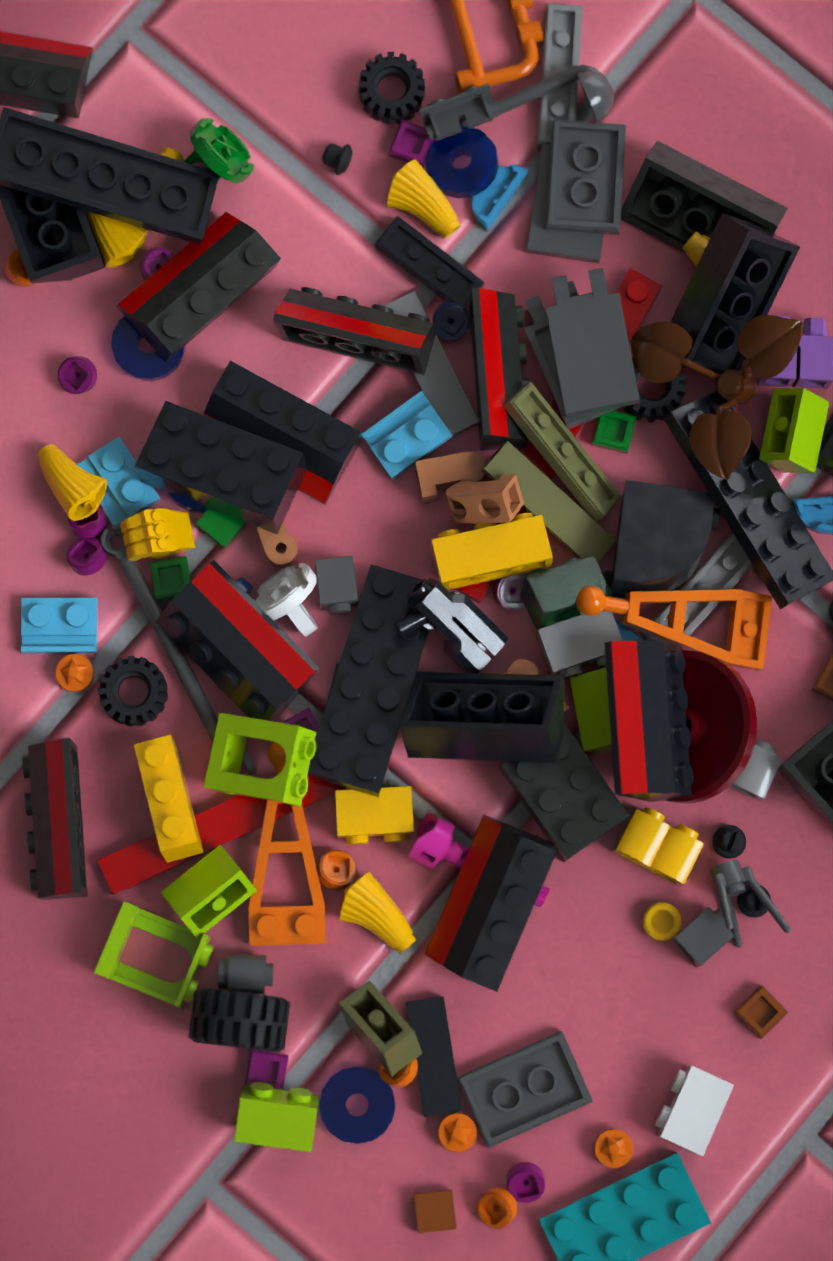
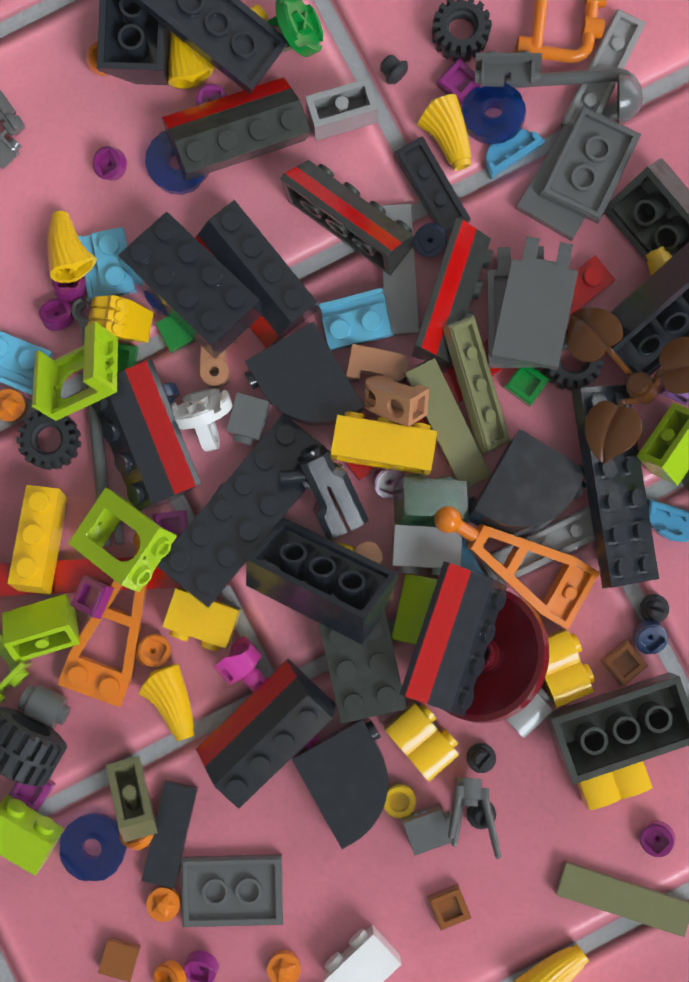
camera: 25 degrees right, 5 degrees up
none -> lime panel [32,321,118,421]
none -> magenta tile [70,575,114,619]
none -> black brick [244,321,364,426]
none -> black brick [292,719,388,849]
none -> light grey brick [305,78,378,141]
none -> yellow brick [543,628,595,708]

